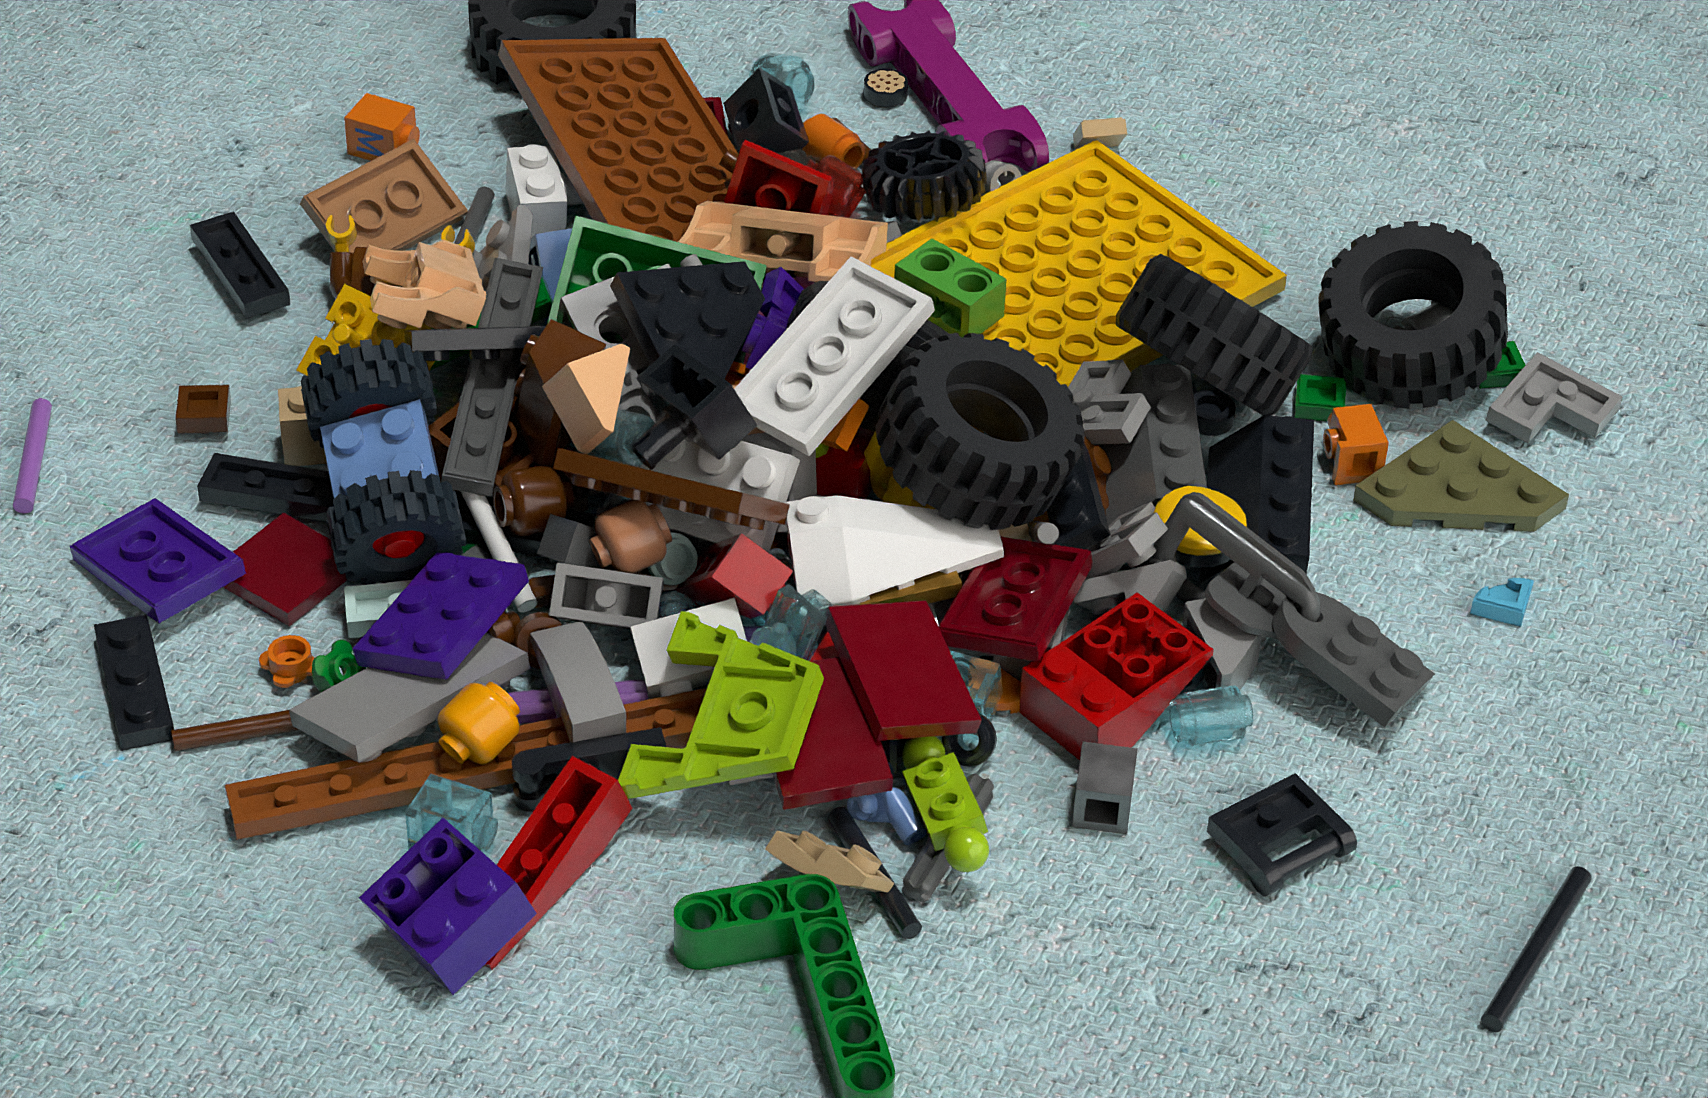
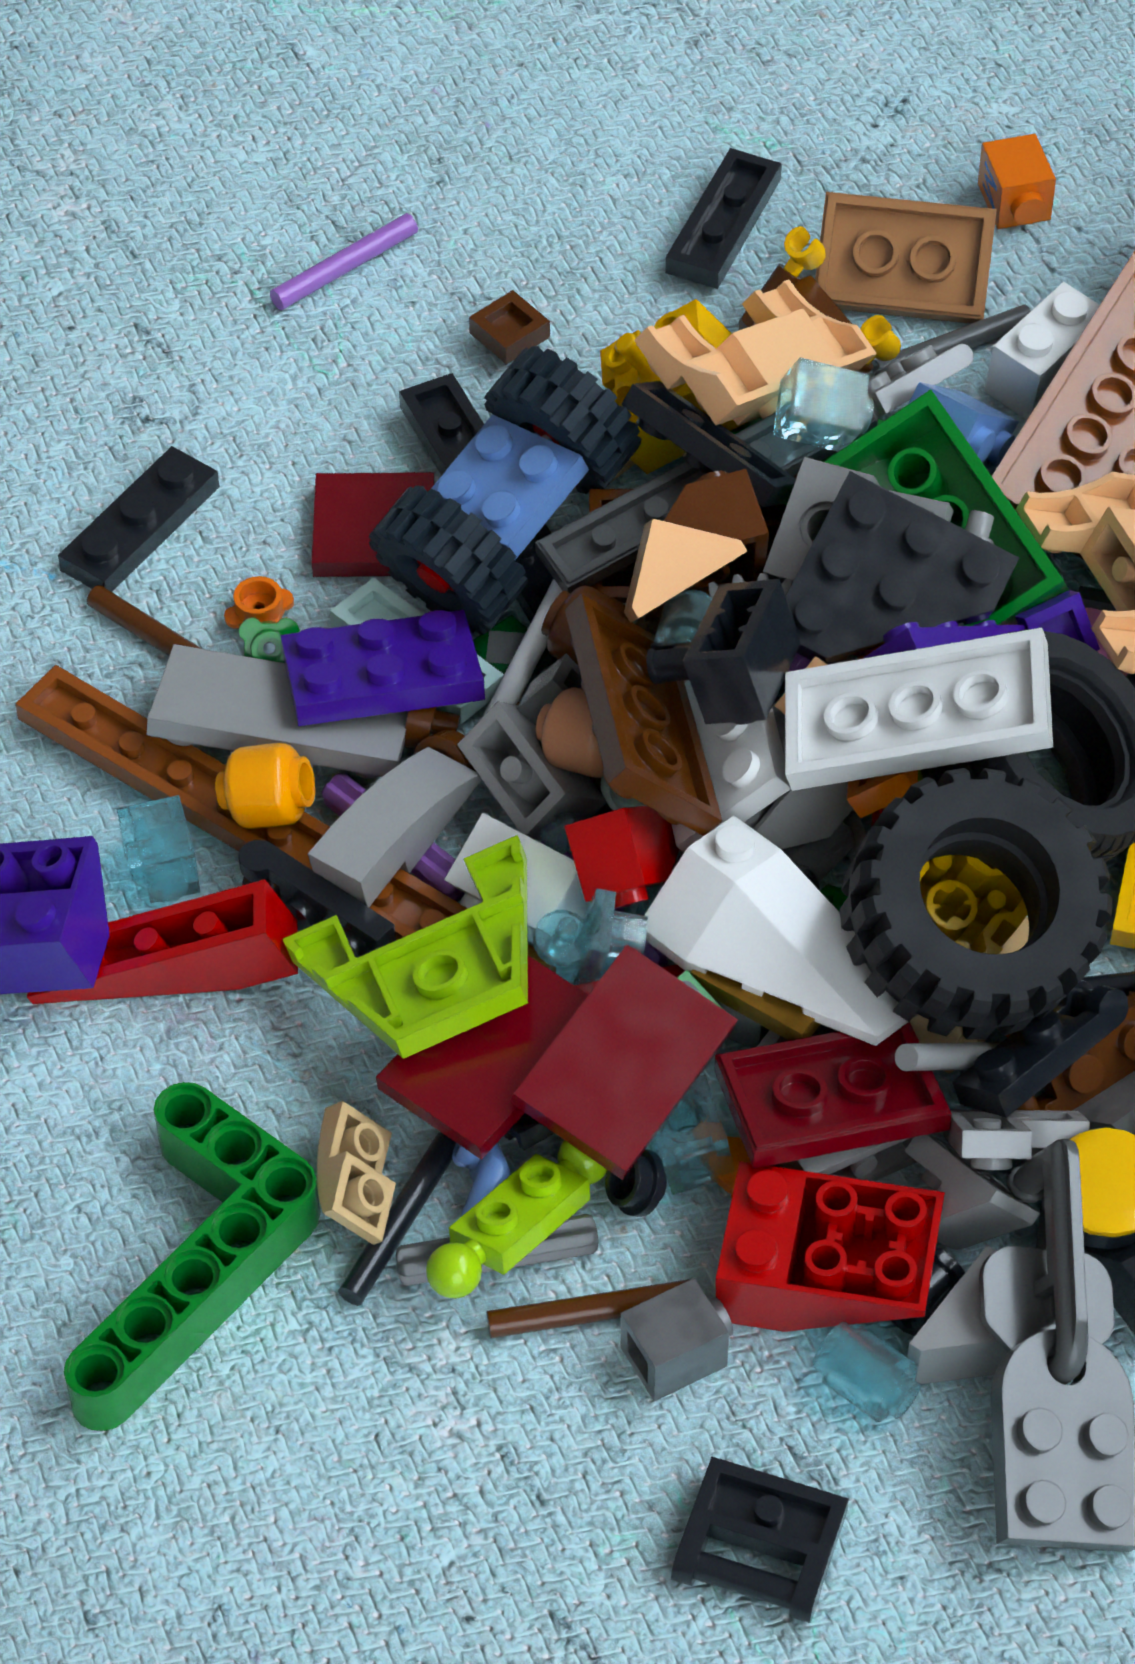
camera: 55 degrees right, 10 degrees up
dark purple tile [69,498,246,624] -> none
none -> reddish brown bar [486,1279,691,1338]
none -> clear light blue brick [773,357,874,452]

